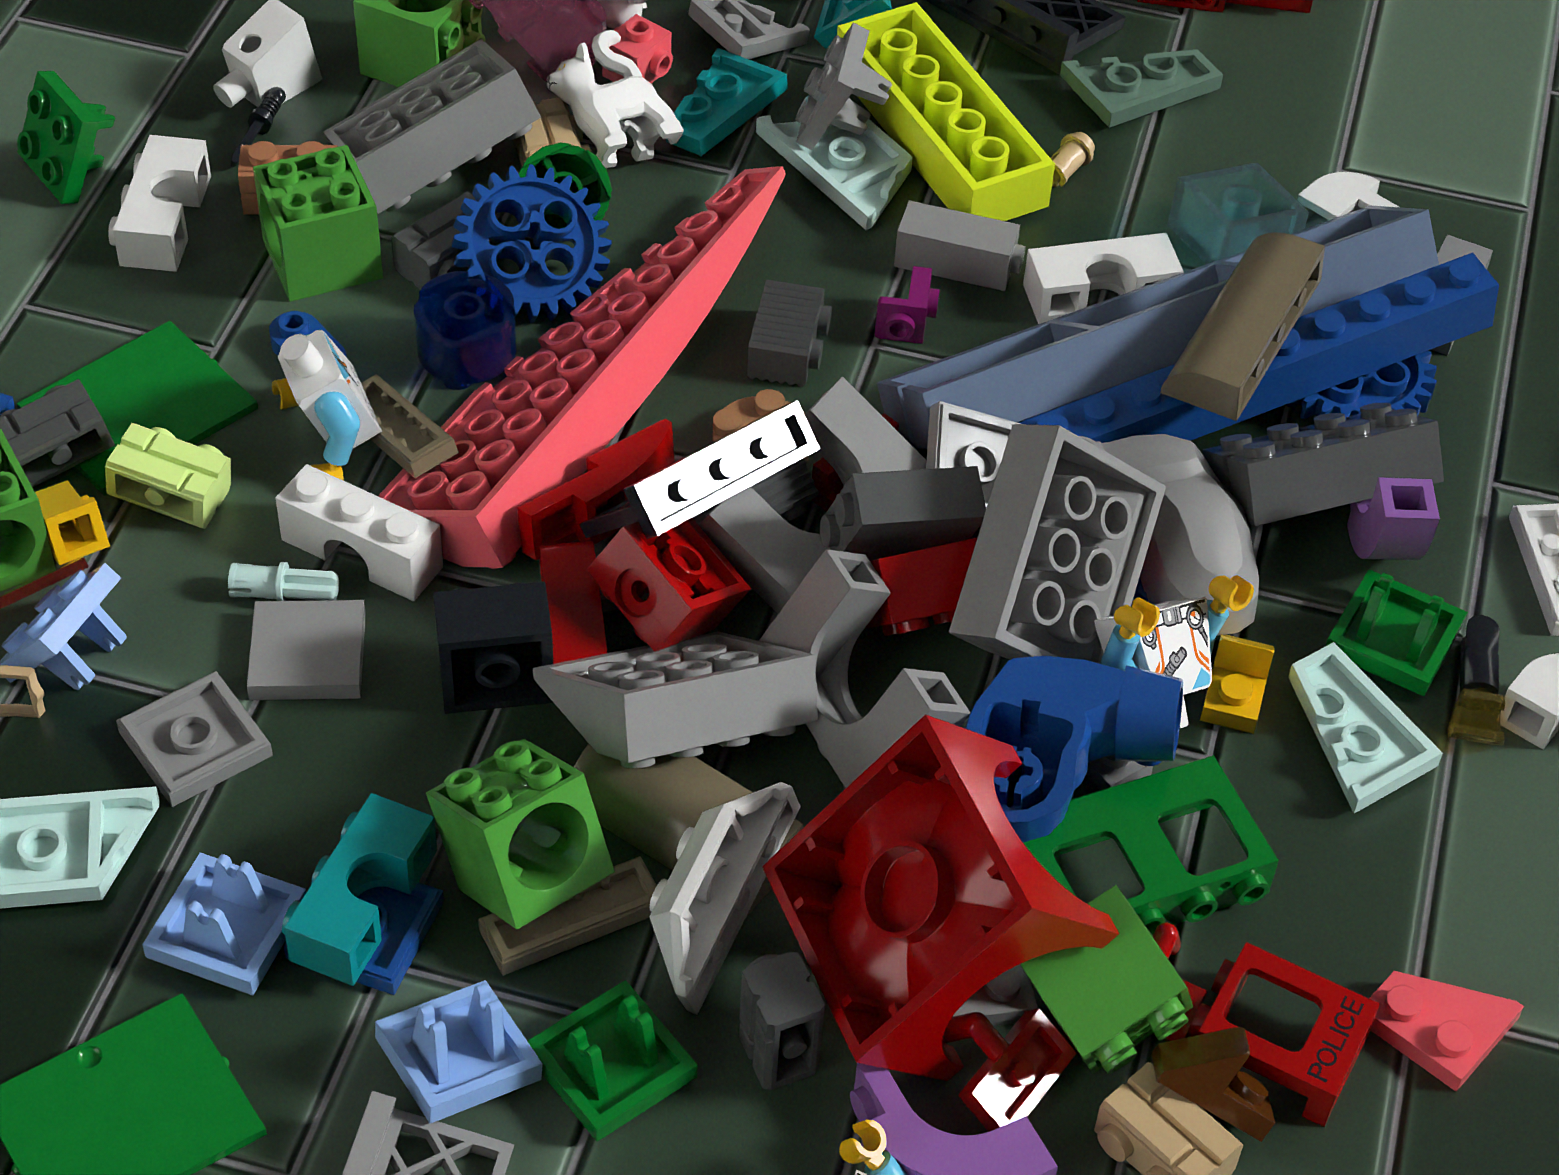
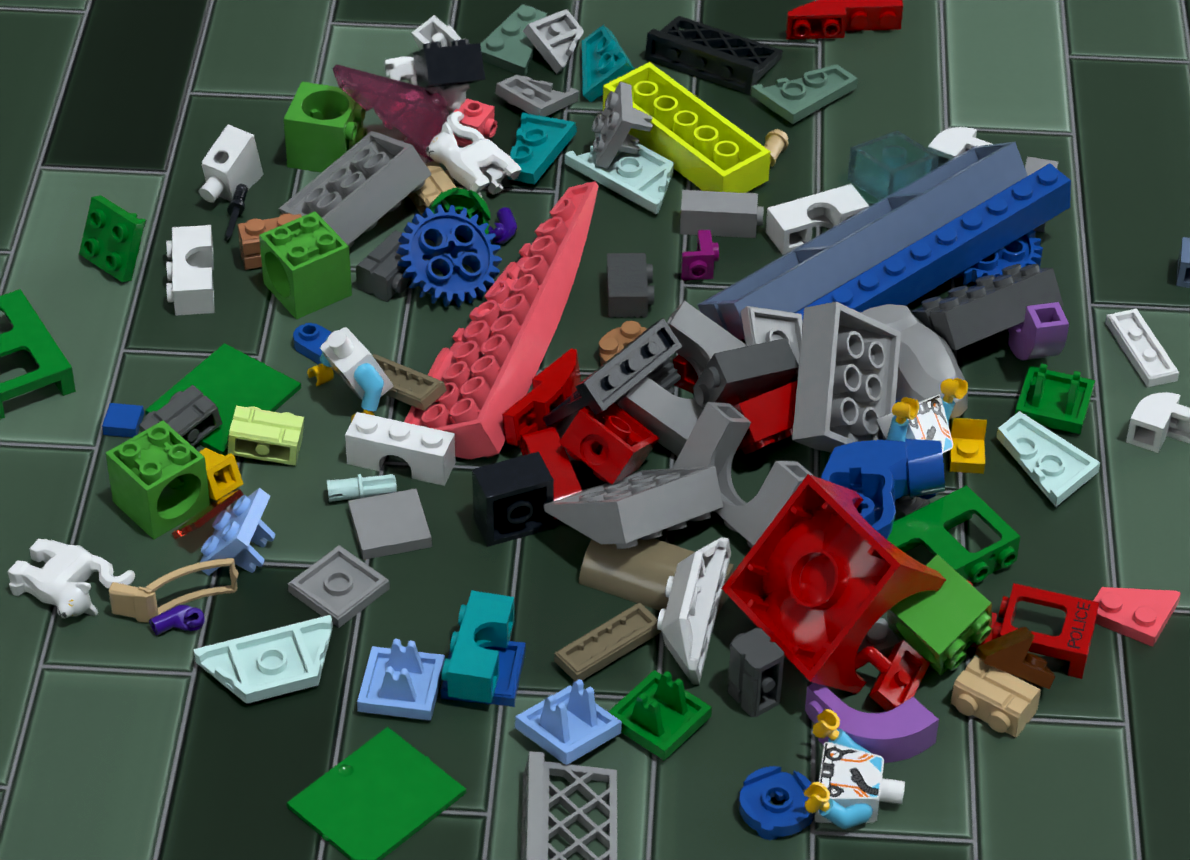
camera: 10 degrees left, 5 degrees down
clear blue brick [414,271,517,390] -> none
bright green brick [426,739,615,929] -> none
dark tan brick [1161,232,1325,421] -> none
piece [1448,615,1506,746] -> none
none -> dark purple arm [488,207,518,244]

